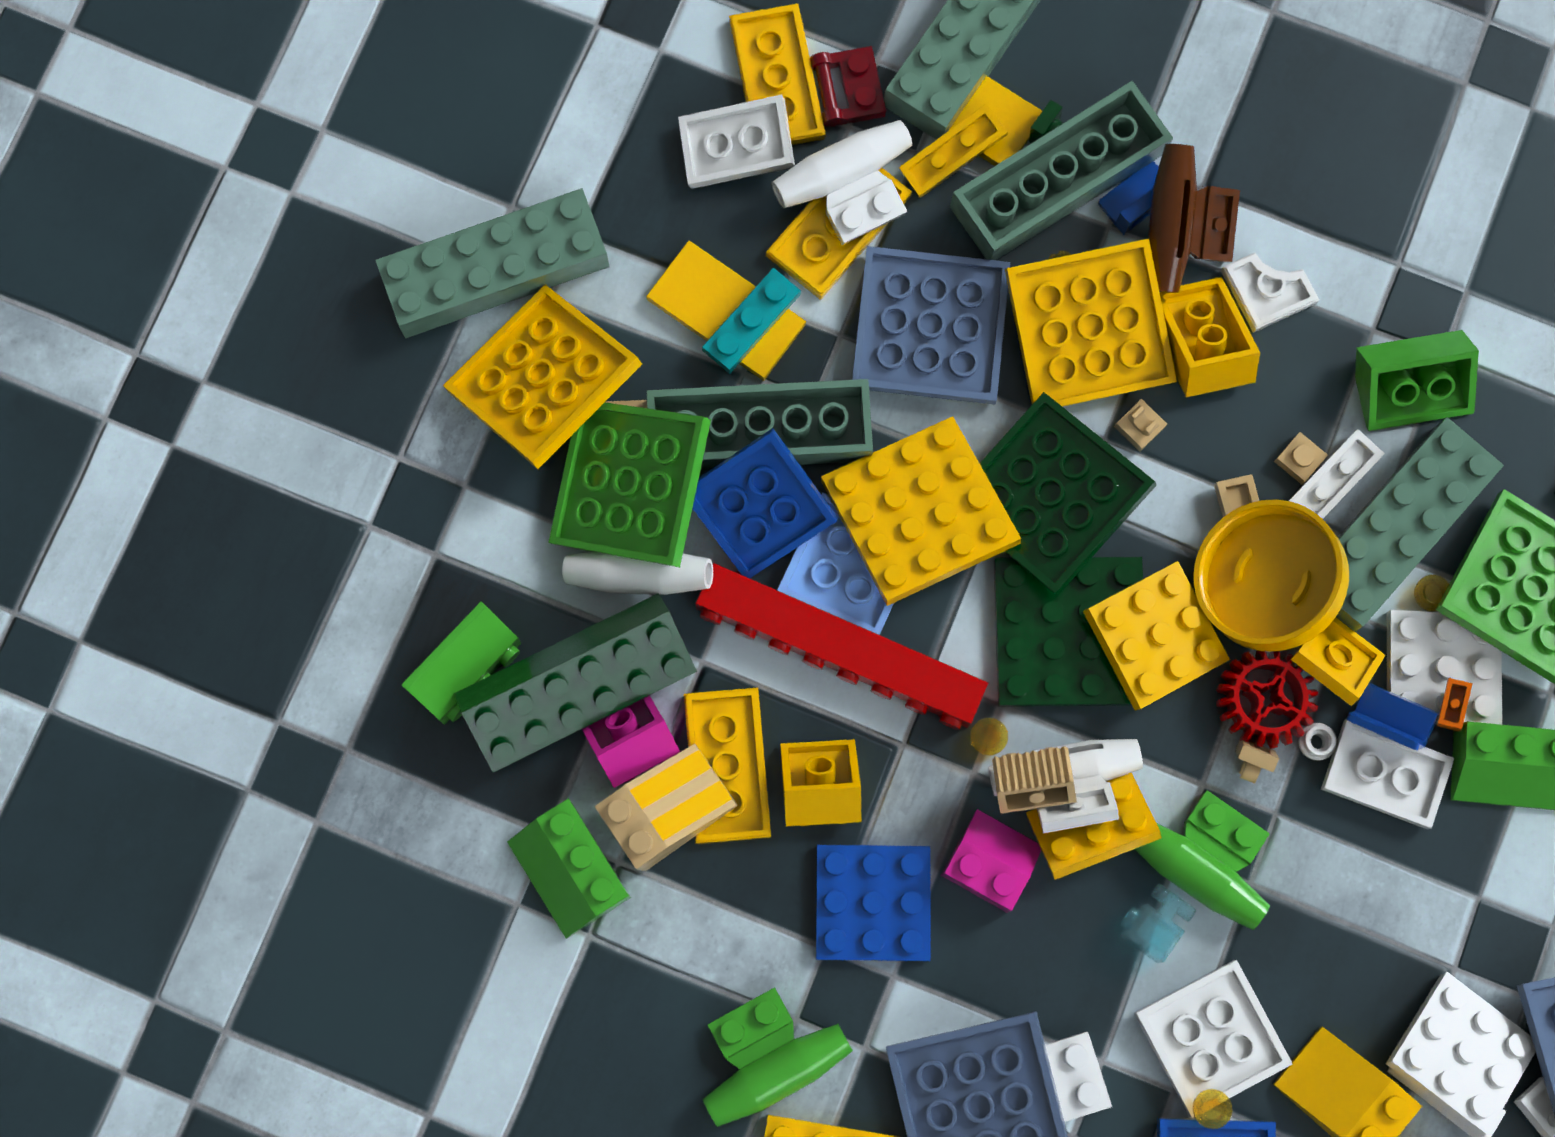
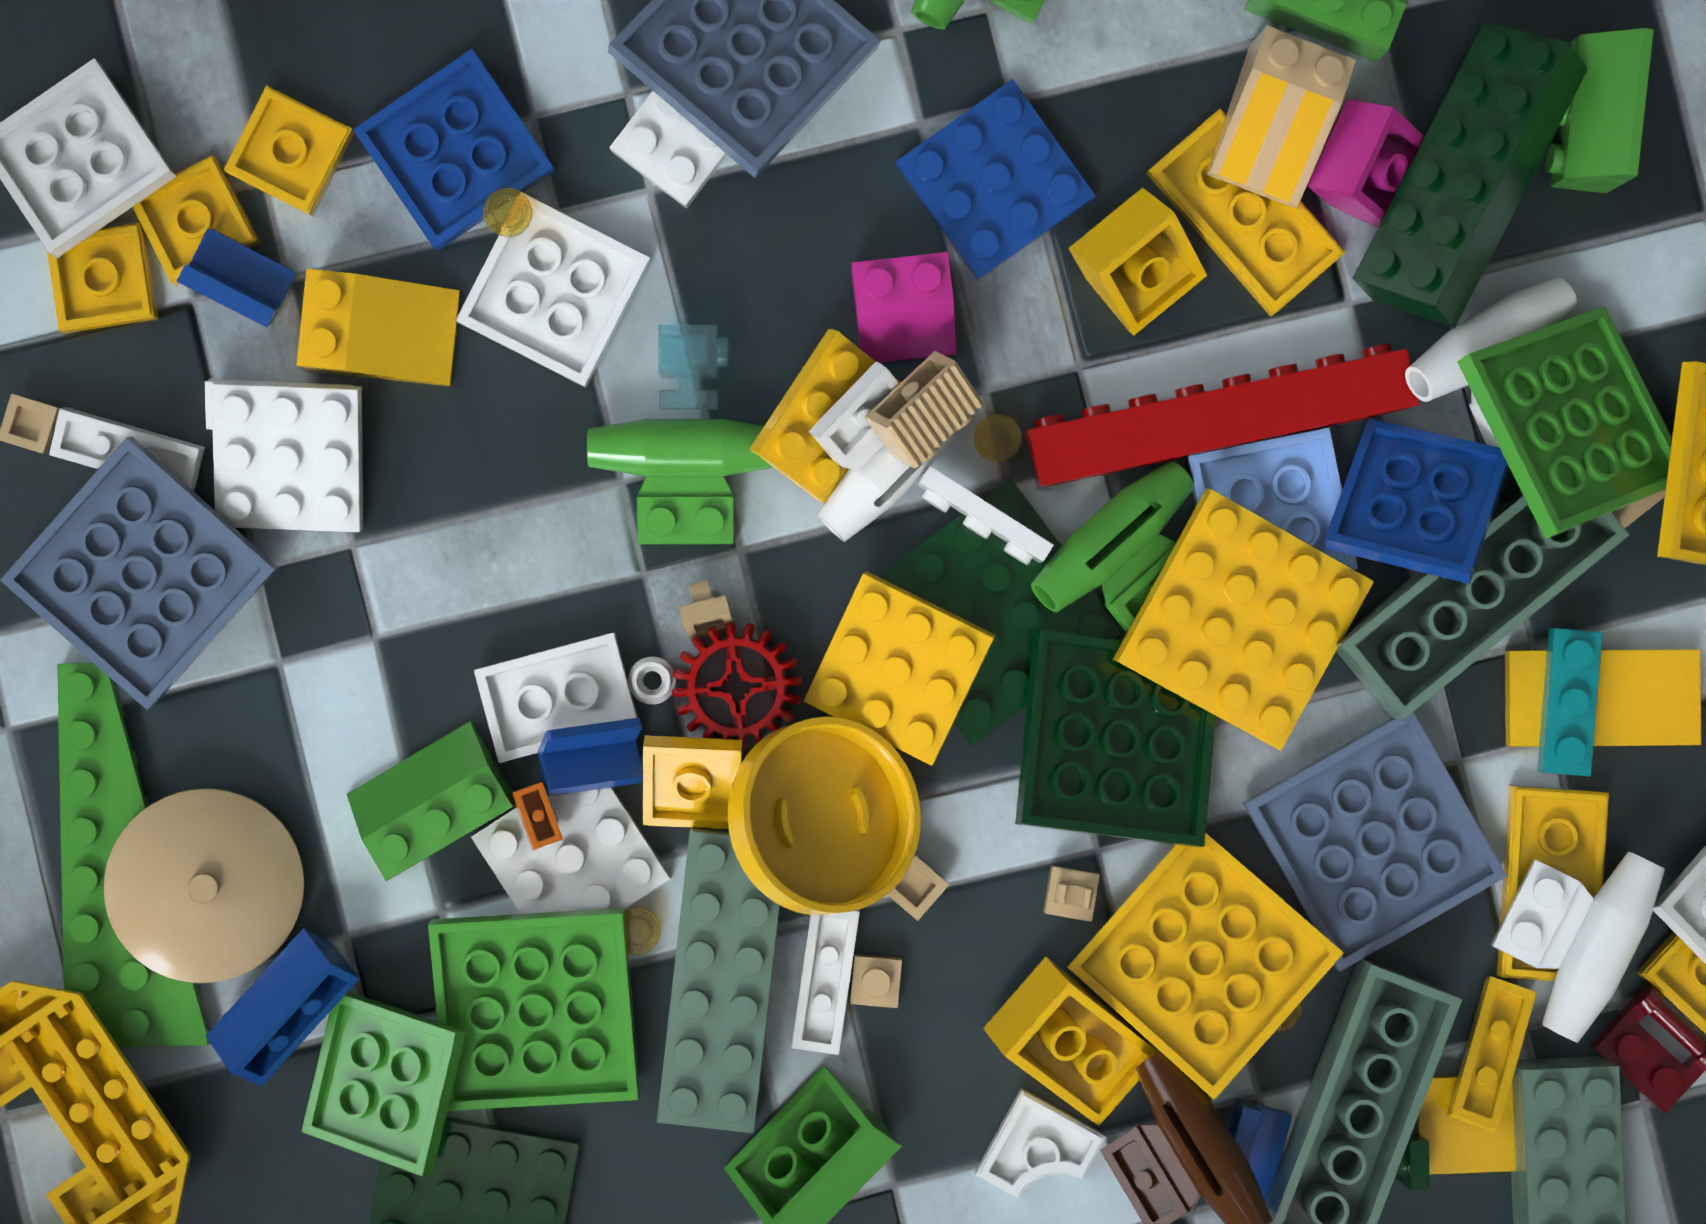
camera: 145 degrees right, 10 degrees up
none -> white plate [918,466,1054,565]
none -> bright green plate [1031,461,1194,634]

